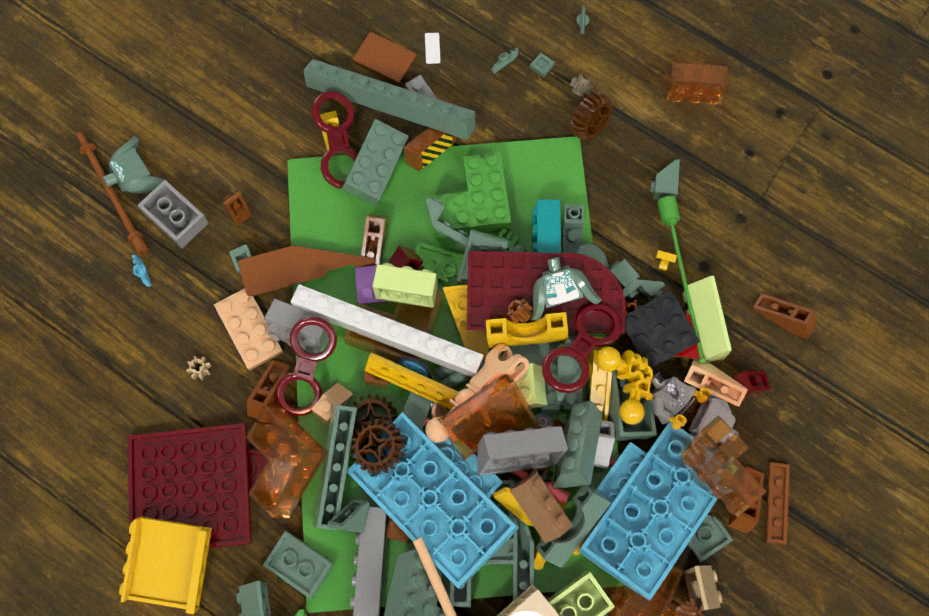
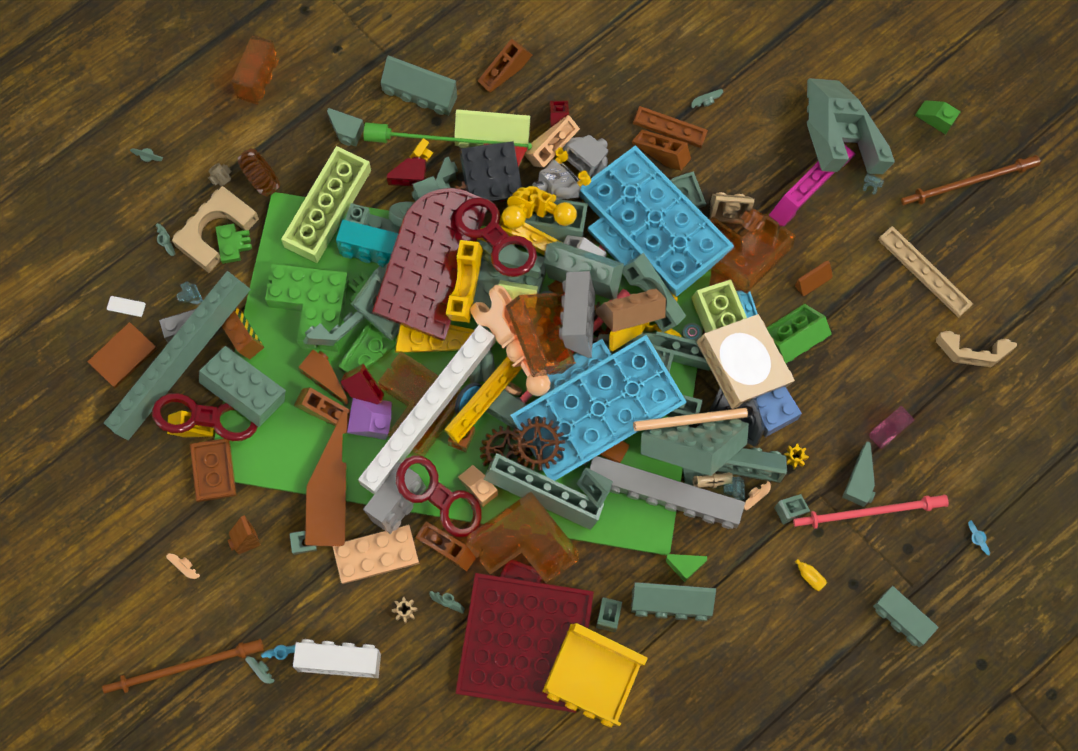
camera: 80 degrees left, 0 degrees up
sand green torso [102,135,164,193] -> none
light grey brick [137,180,208,249] -> none
sand green tile [263,530,335,599] -> none
yellowish green brick [373,263,438,308] -> none
dark orange gear [507,298,533,324] -> none
sand green tile [530,53,555,78] -> none
sand green torso [531,257,602,321] -> none
clear orange piece [681,415,767,517] -> none
none -> light nougat piece [166,554,200,579]
none -> tan arch [172,186,259,273]
none -> clear light blue tile [177,281,203,305]
none -> dark orange tile [190,439,237,502]
none -> bright green hinge [216,224,252,264]
none -> sand green piece [245,656,275,684]
none -> yellowish green brick [281,146,371,263]
none -> white brick [293,639,381,678]
none -> dark orange slope [299,350,349,405]
none -> sand green slope [381,56,457,116]
none -> dark red slope [387,157,426,187]
none -> sand green piece [429,591,465,613]
none -> sand green slope [596,598,622,632]
none -> sand green tile [682,323,702,341]
none -> sand green piece [692,89,723,108]

